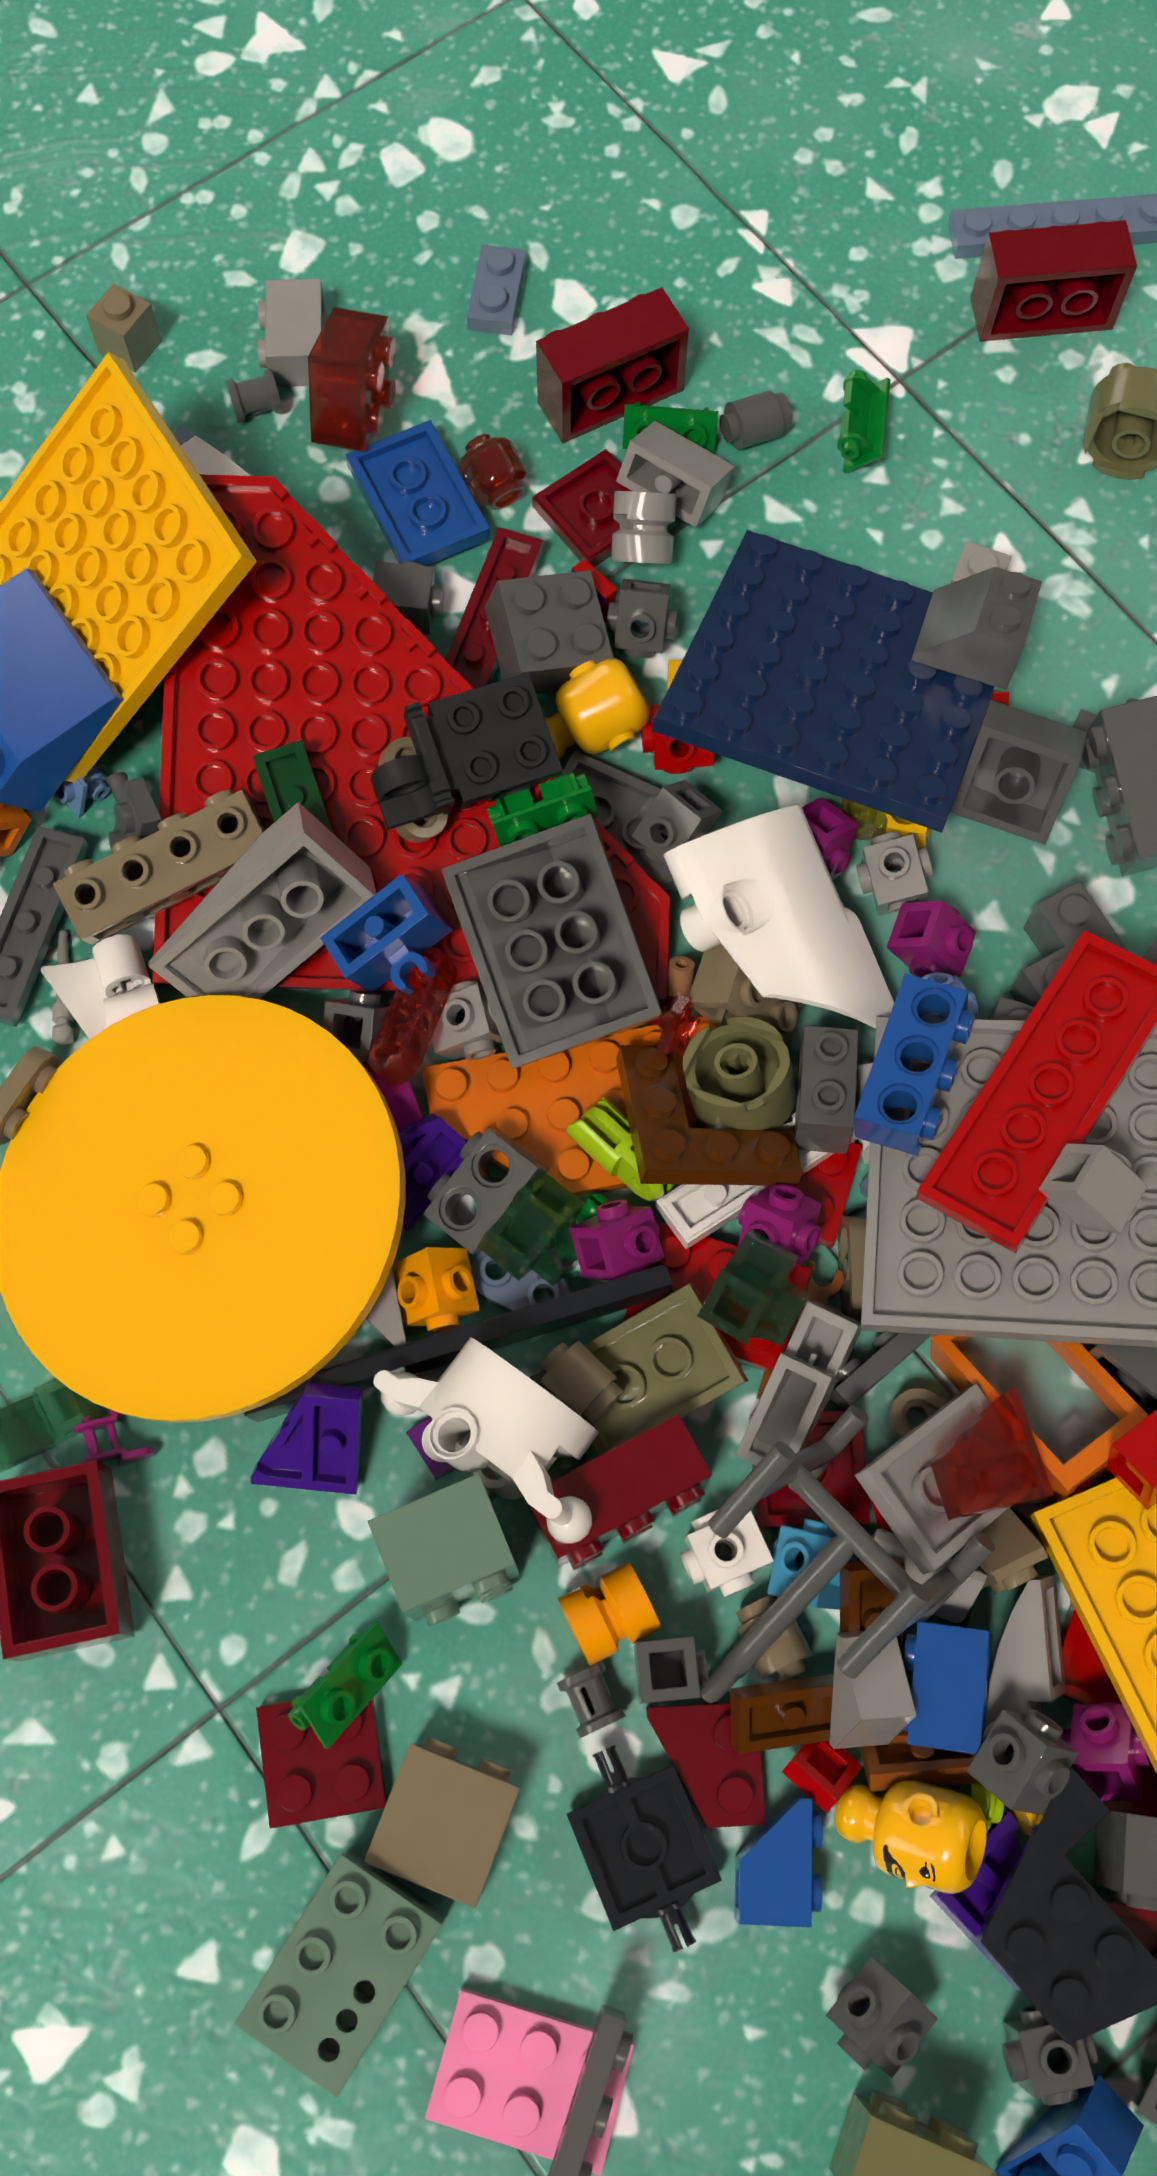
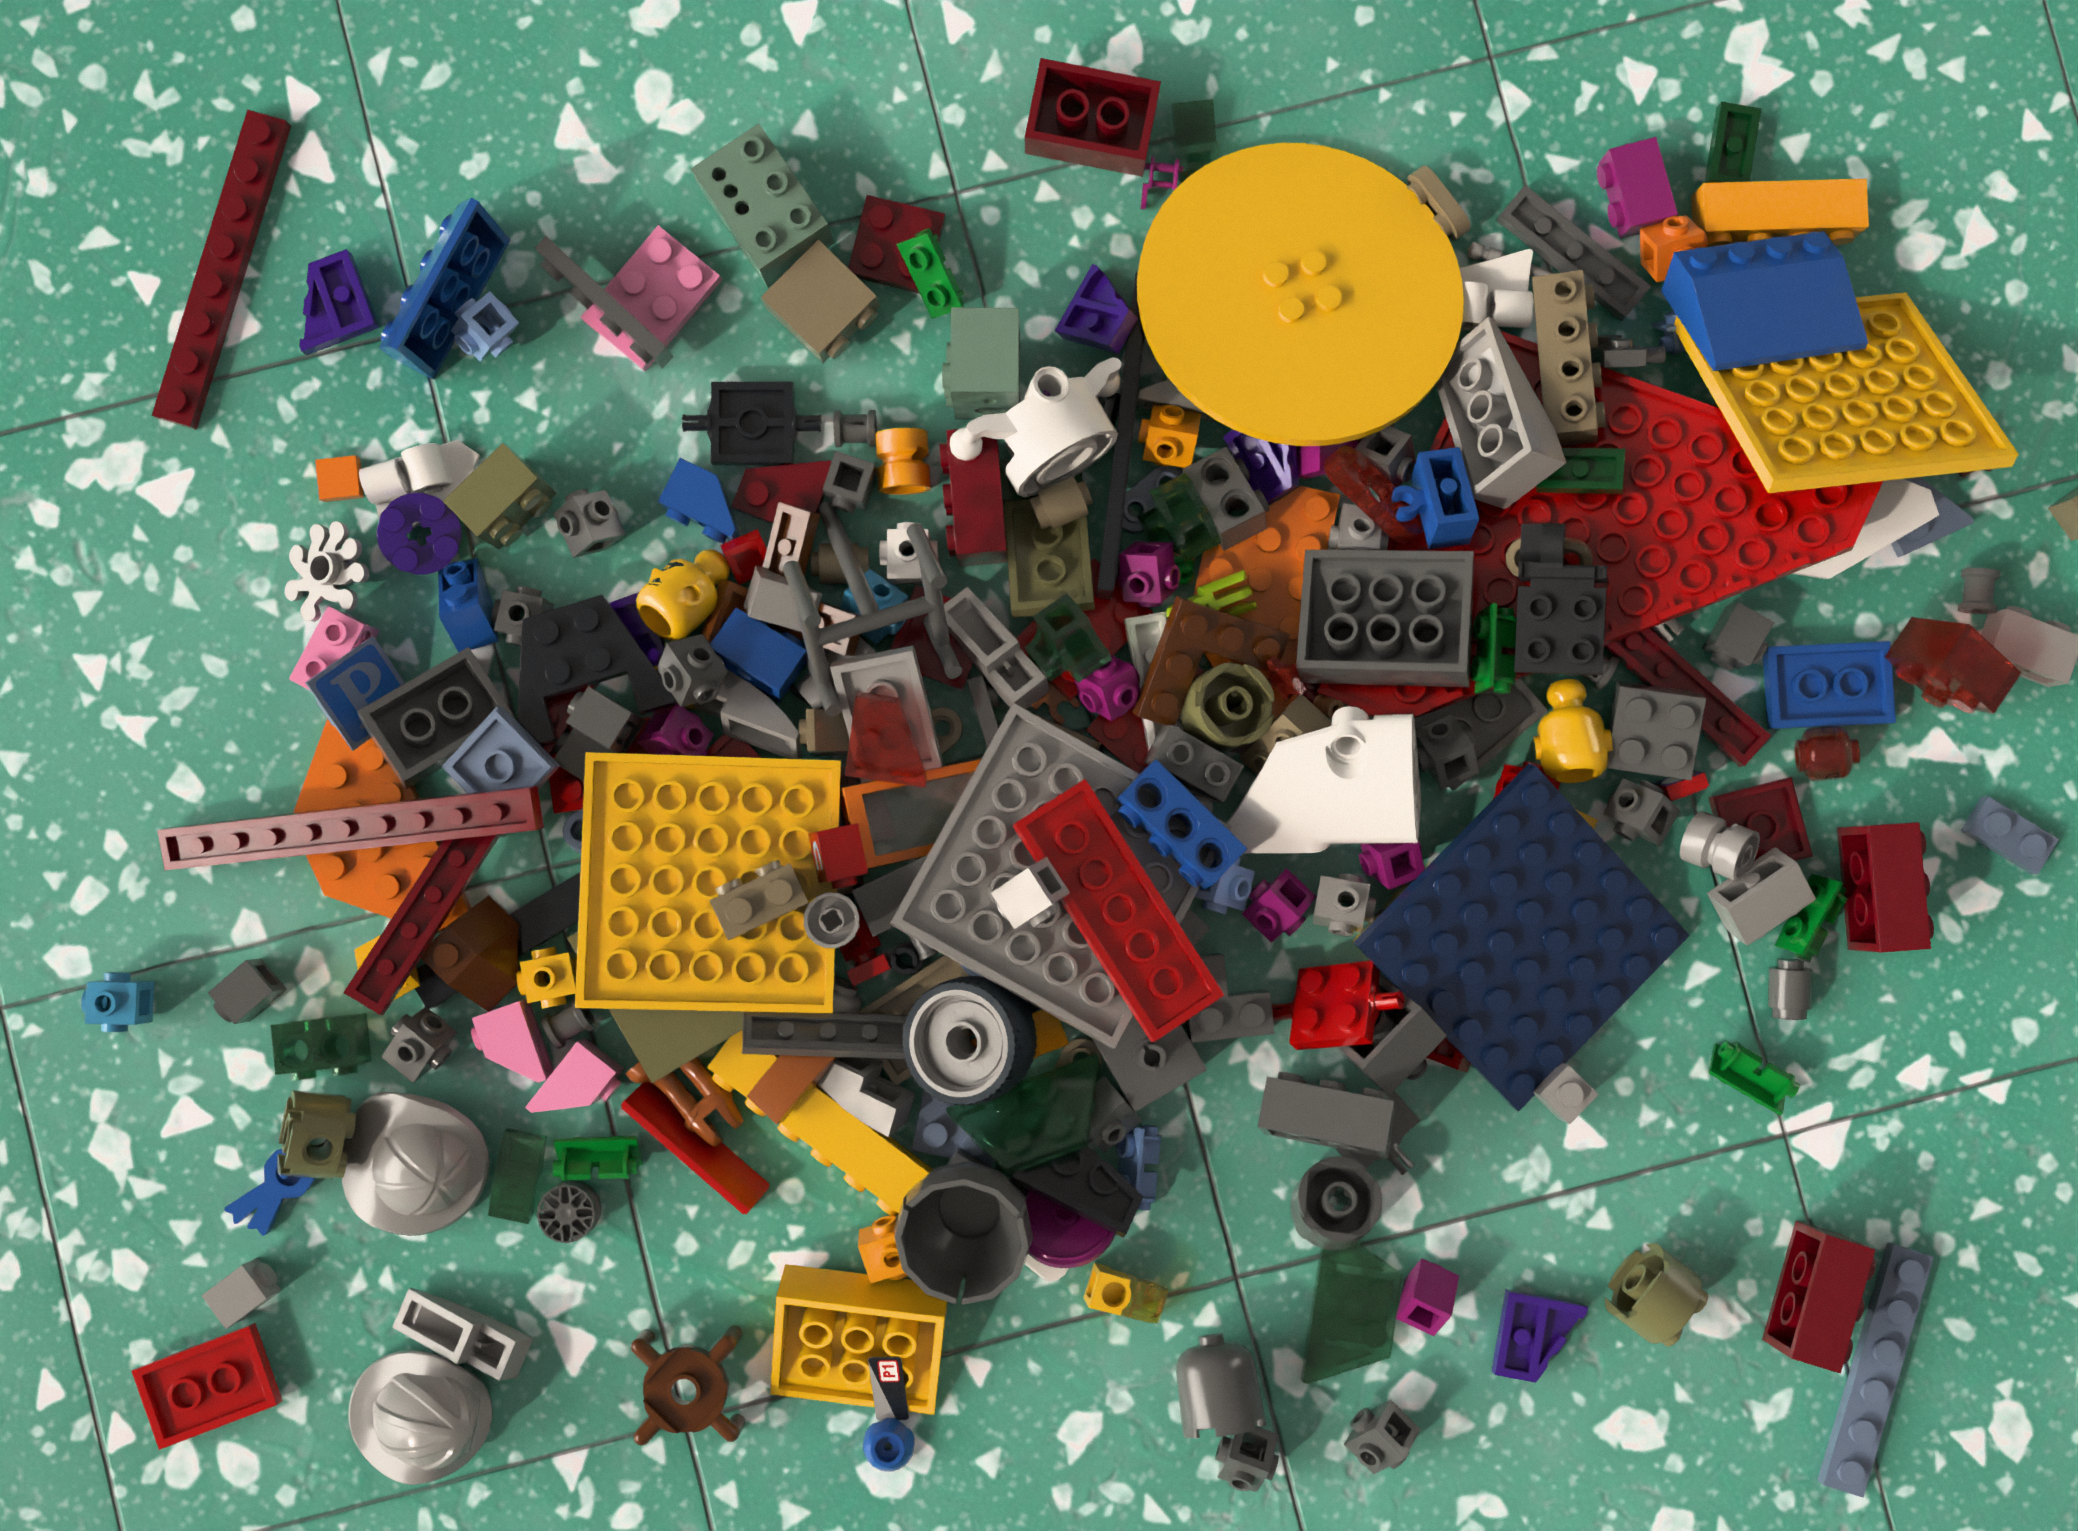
camera: 115 degrees right, 15 degrees up
dark grey slope [911,567,1042,690] -> none
none -> red plate [1272,961,1405,1050]

